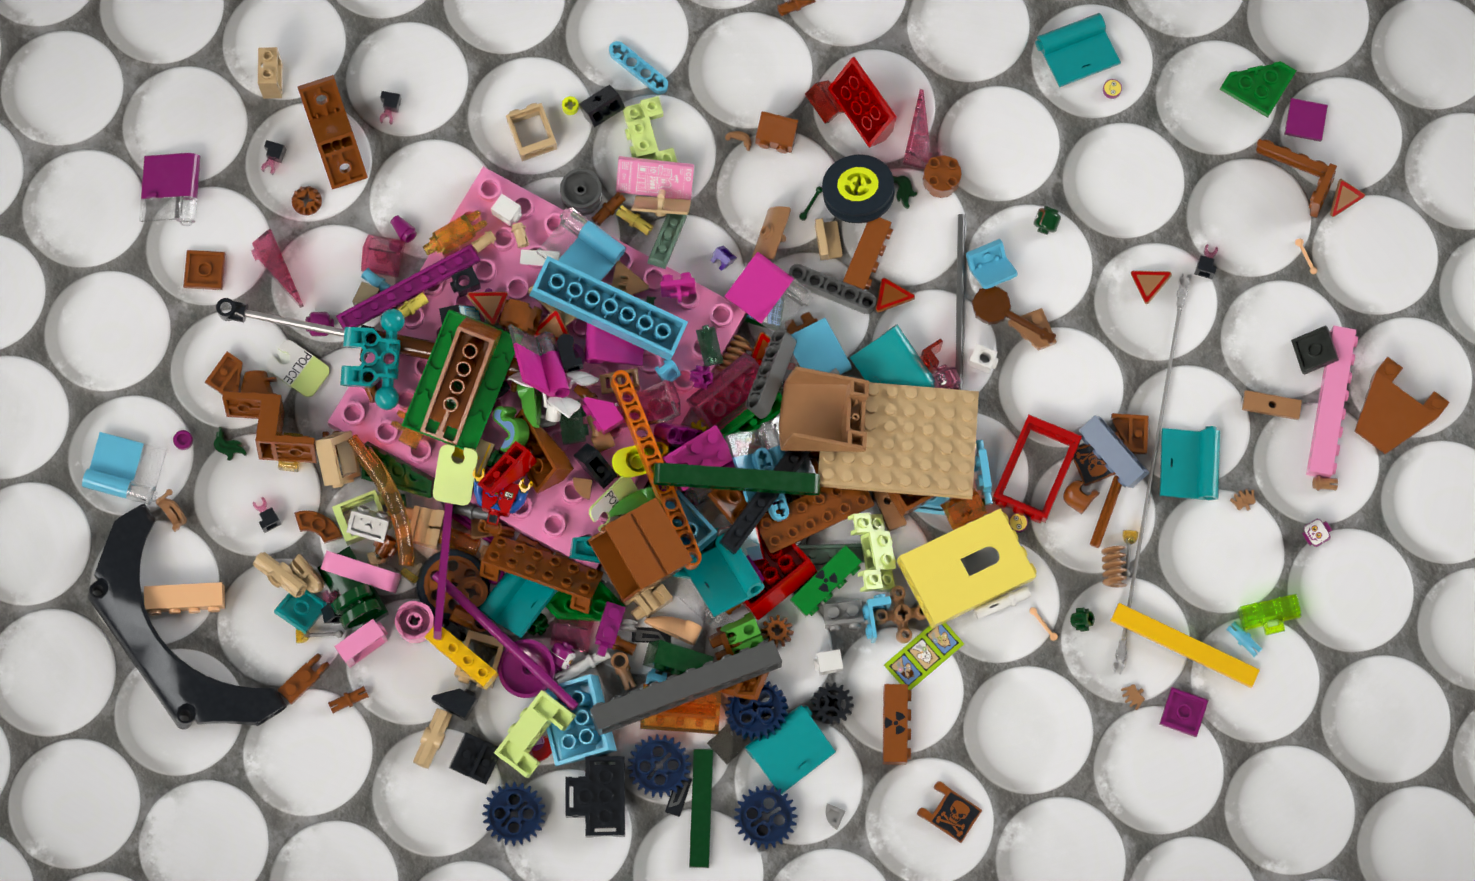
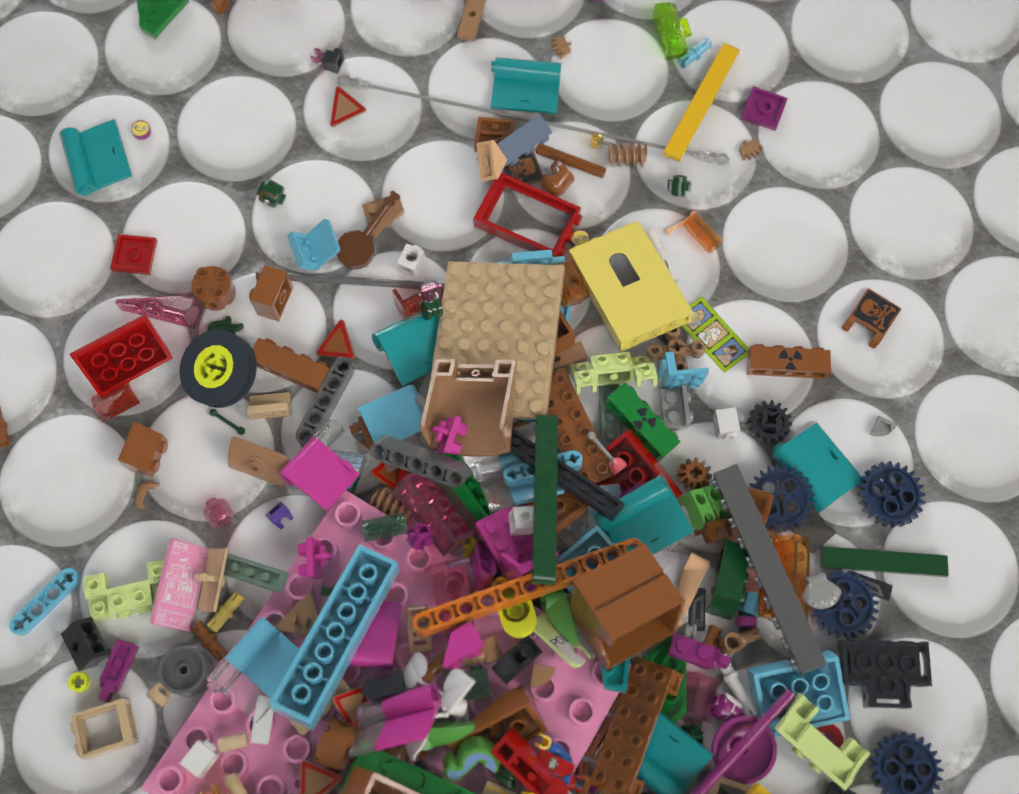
camera: 85 degrees left, 5 degrees down
medium azure tile [654,359,682,386] -> none
none -> magenta hinge [98,639,139,703]
none -> red tile [110,234,158,275]
none -> tan tile [146,683,171,707]
none -> clear pink head [203,497,234,529]
none -> dark orange brick [249,265,293,322]
none -> dark green wheel [420,298,443,321]
none -> dark pink hips [431,416,468,455]
none -> light nougat slope [477,140,507,182]
none -> white brick [508,506,533,536]
none -> hinge [587,431,627,475]
none -> clear orange pin [683,213,723,254]
none -> magenta tile [735,617,757,627]
none -> light grey animal [802,573,841,609]

